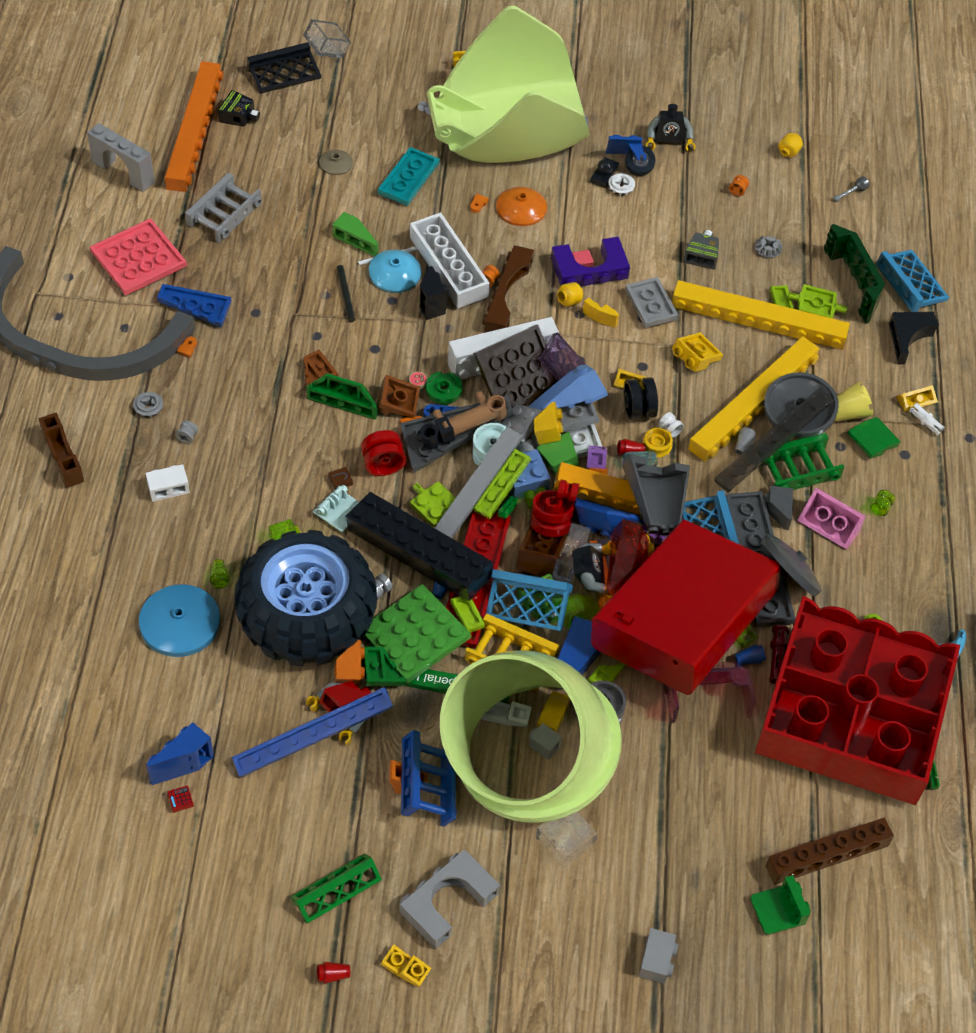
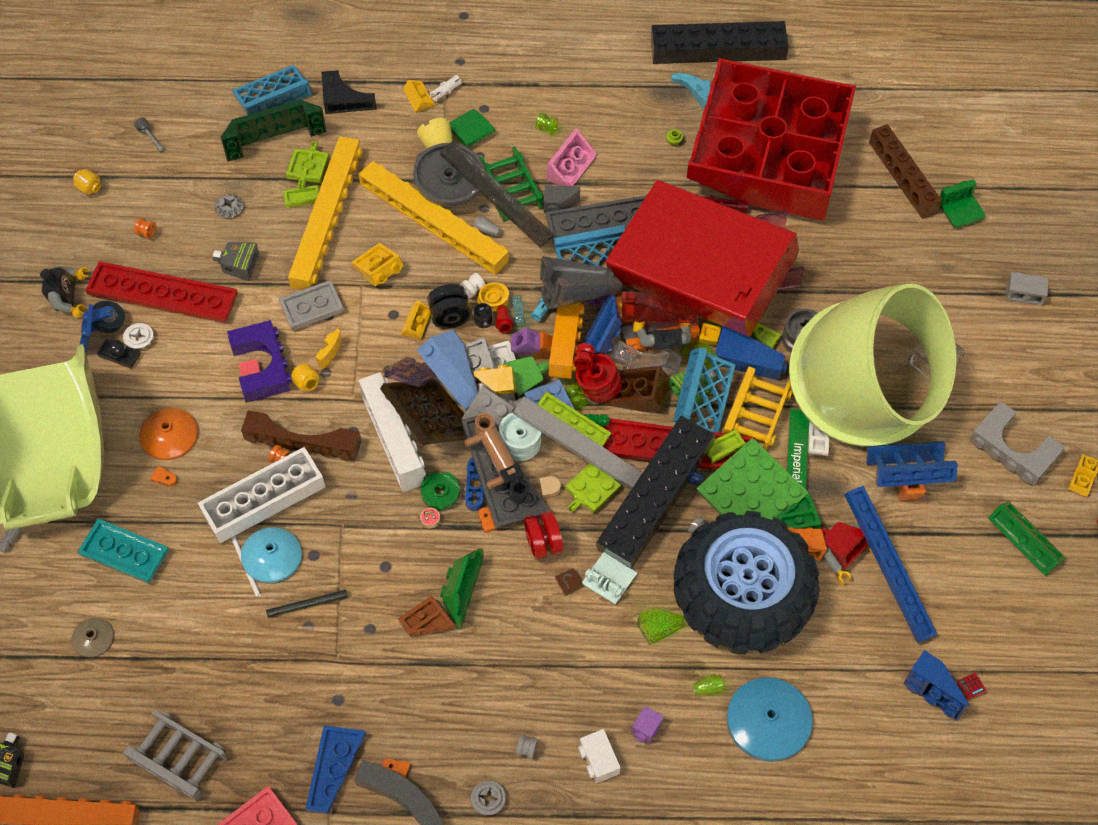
camera: 90 degrees left, 5 degrees up
bright green slope [332,212,378,257] -> none
dark orange slope [377,375,420,418] -> none
black slope [419,266,448,320] -> none
dark grey dish [762,533,822,597] -> none
none -> red plate [85,261,238,323]
none -> black wheel [474,303,493,328]
none -> tan tile [539,476,561,498]
none -> medium lavender brick [631,706,664,744]

